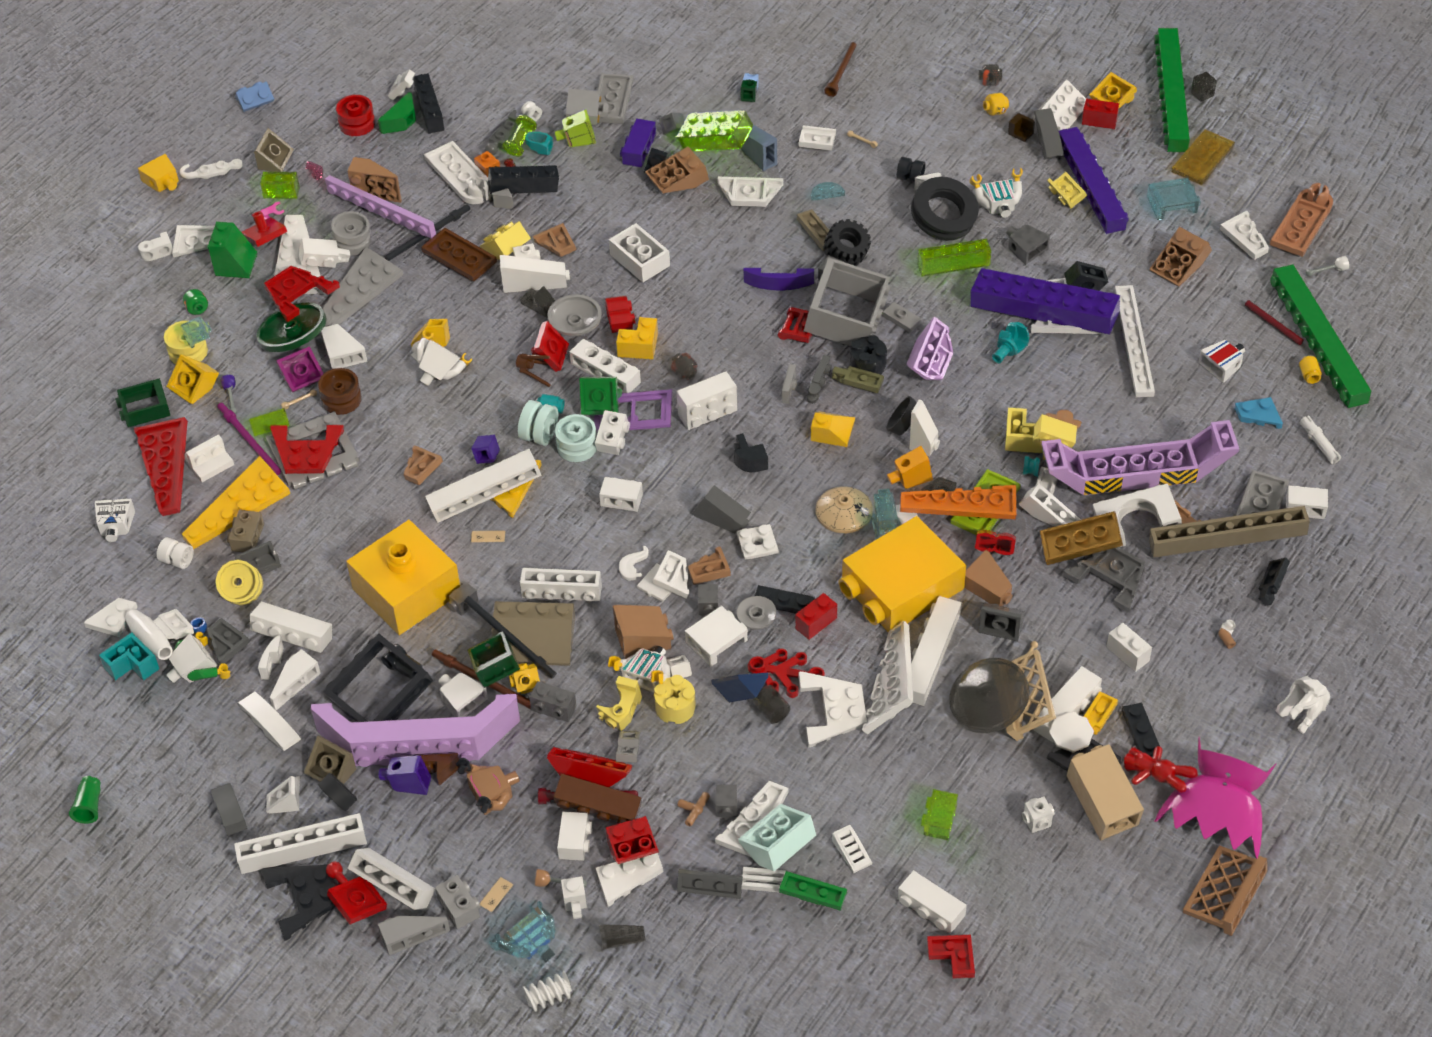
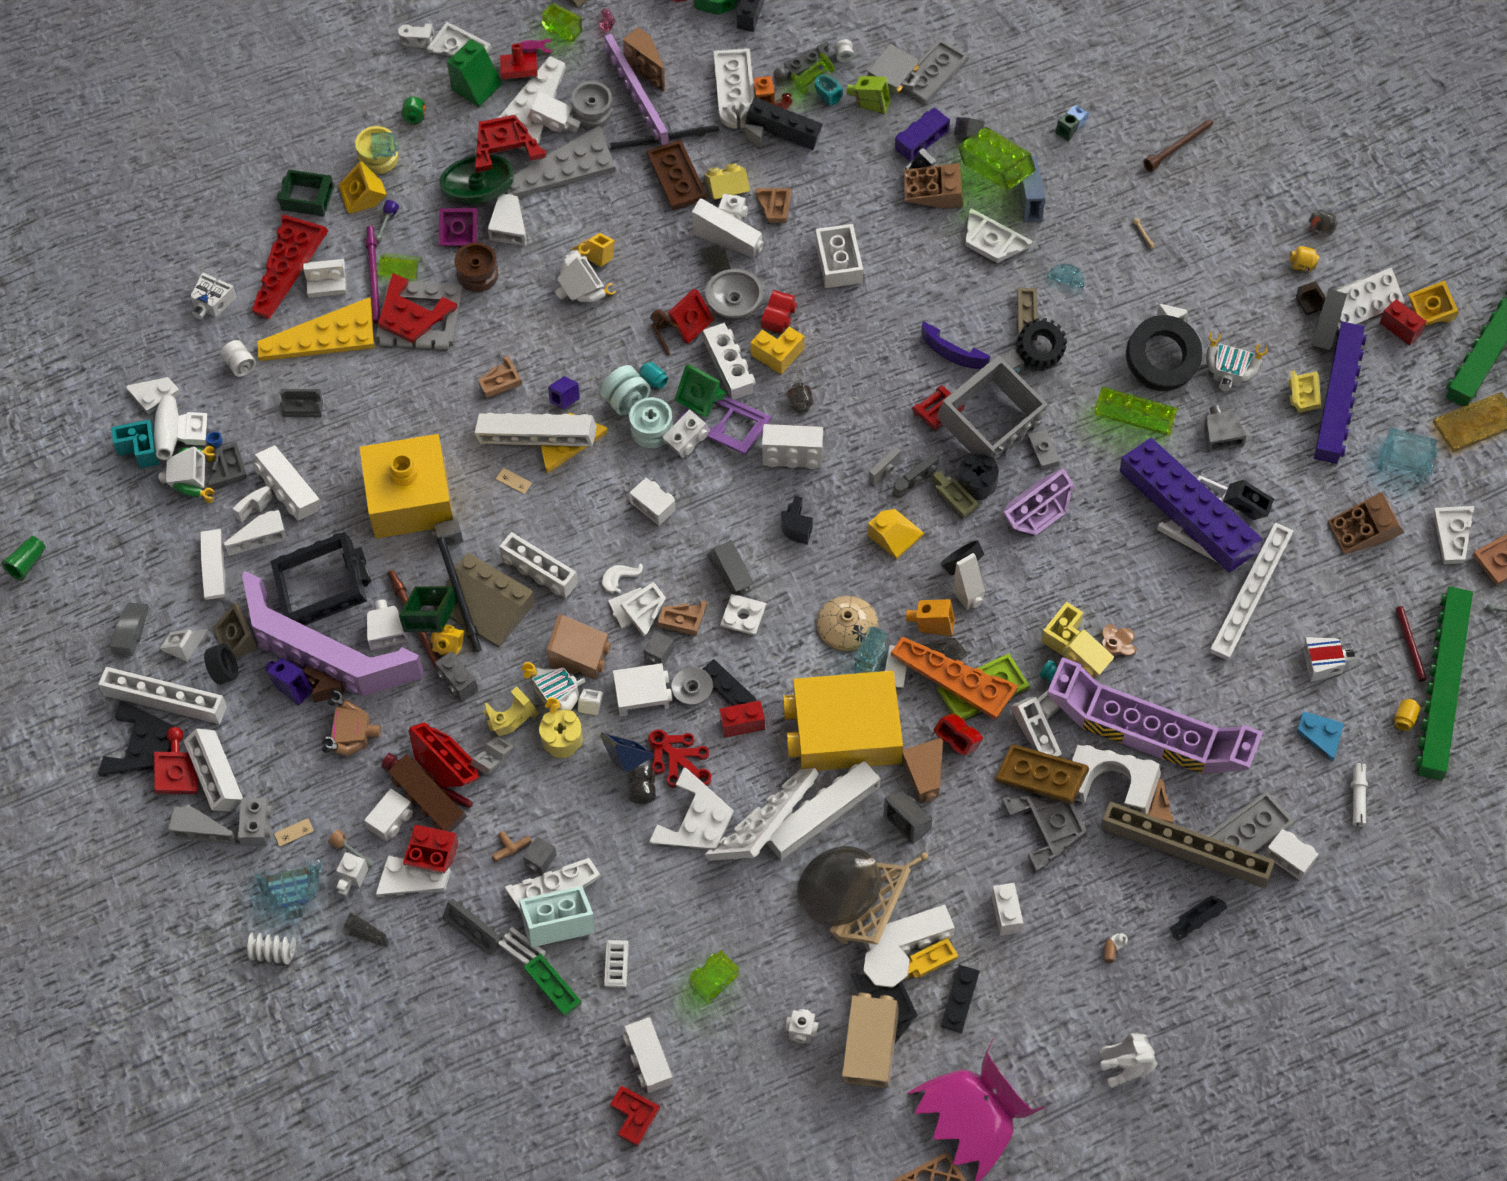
camera: 30 degrees right, 10 degrees up
light yellow wheel [216,560,263,606] -> none
dark tan brick [227,510,264,552] -> none
tan hinge [281,389,317,410] -> none
white plate [799,125,836,151] -> none
black wheel [896,156,926,182] -> none
teal piece [992,322,1029,364] -> none
red animal [1124,746,1198,793] -> none

